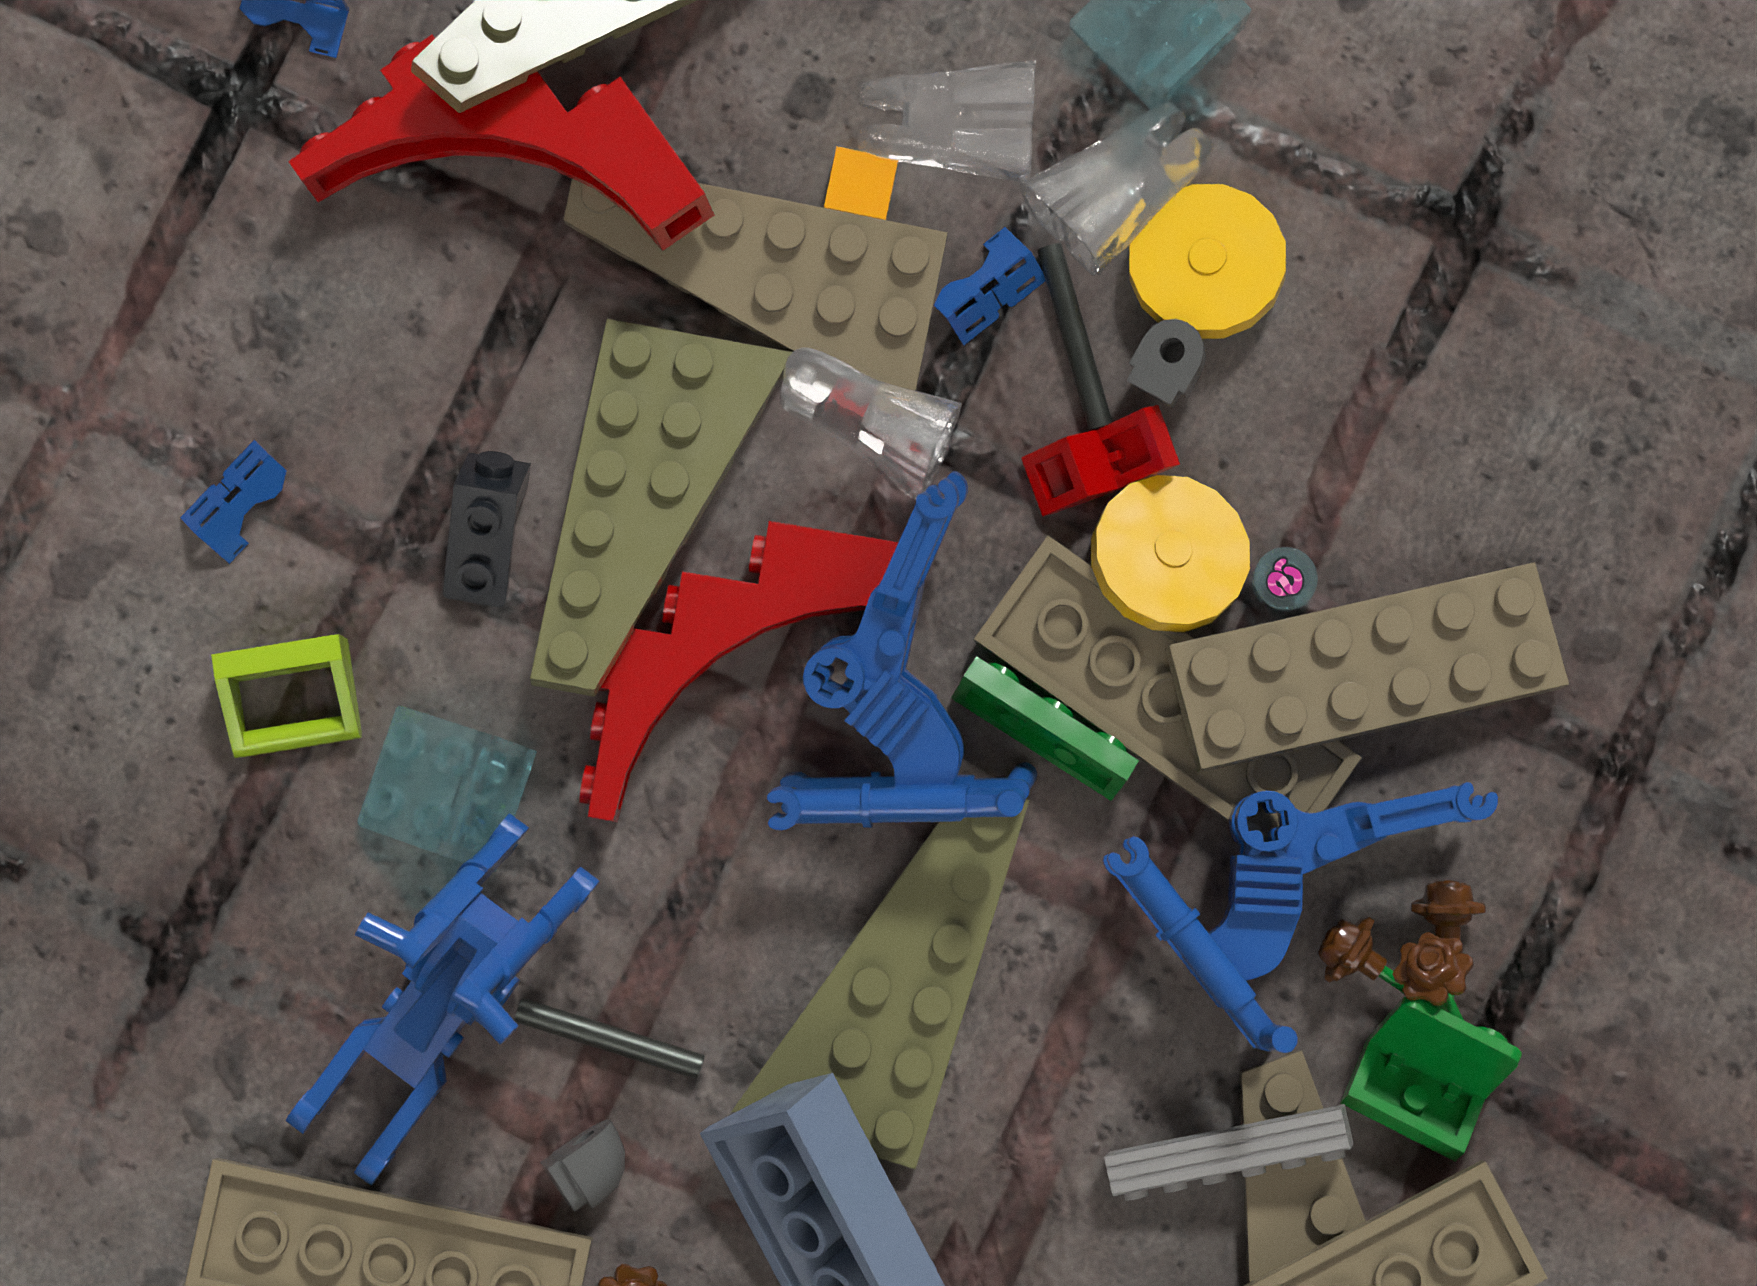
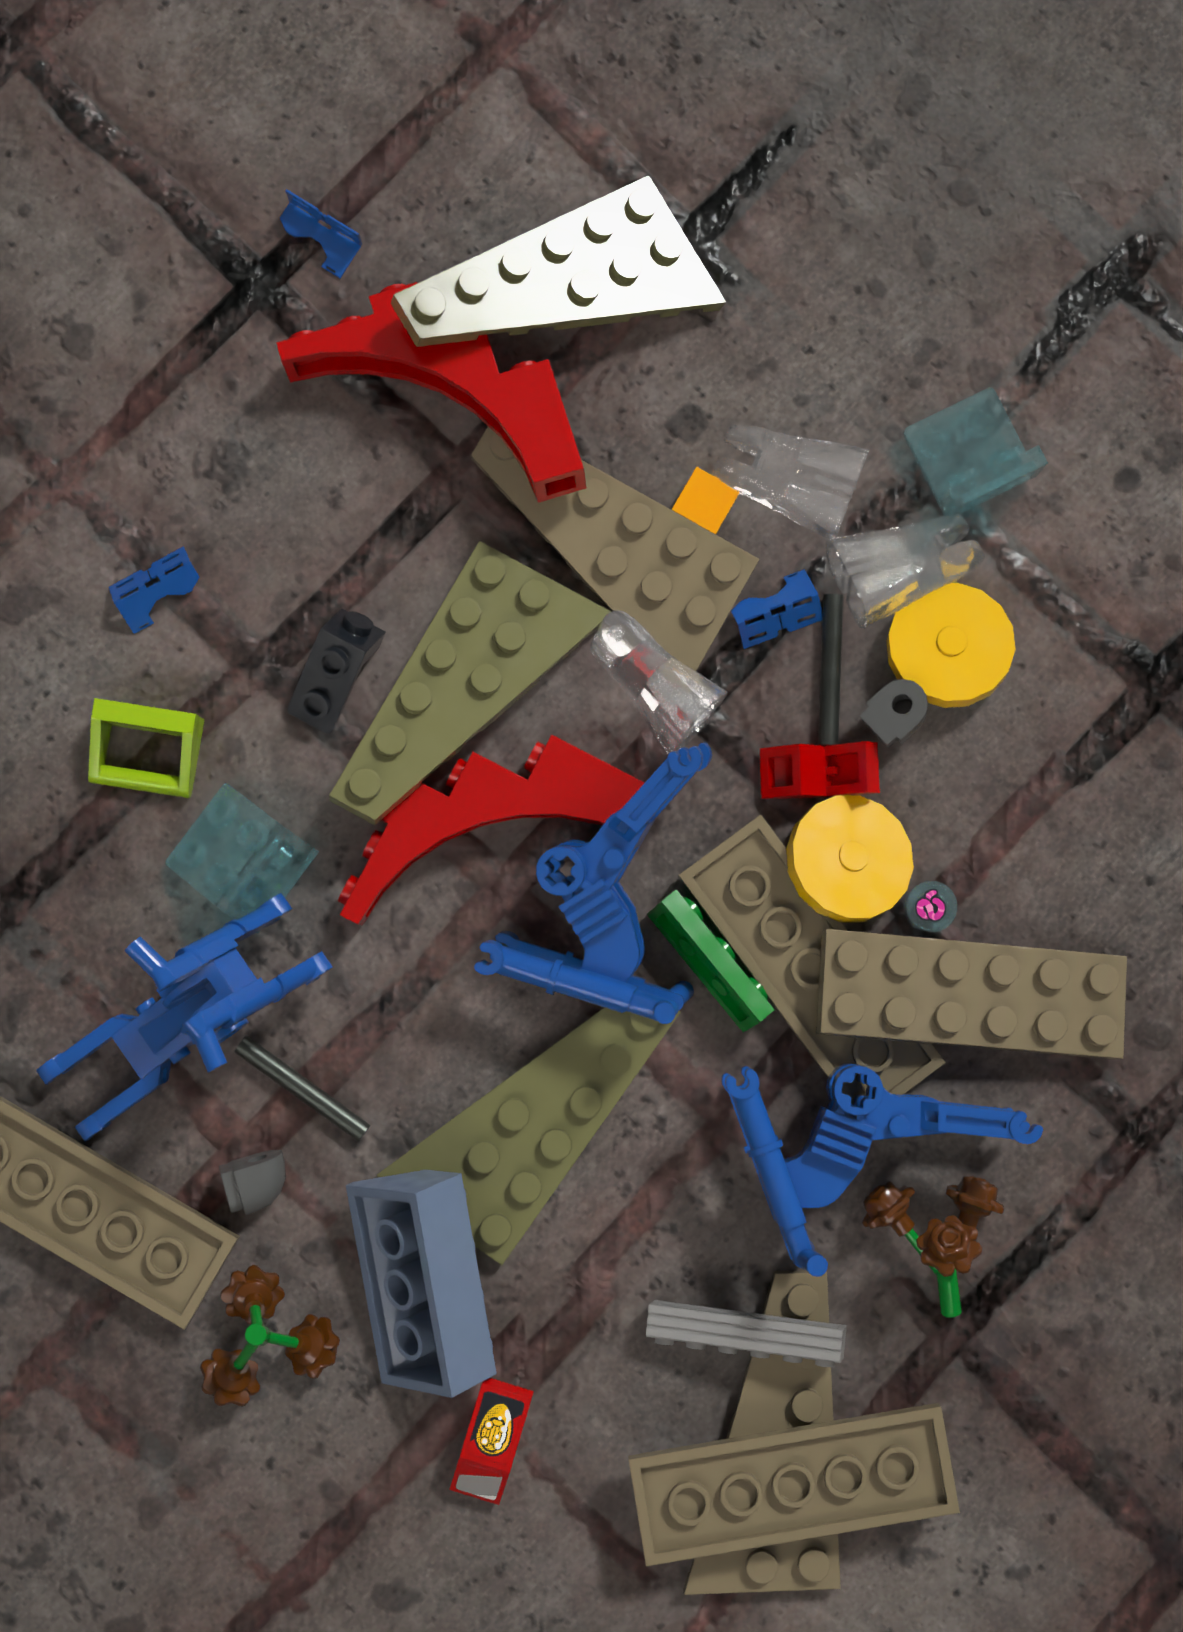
camera: 15 degrees right, 0 degrees up
green bracket [1340,996,1522,1162] -> none

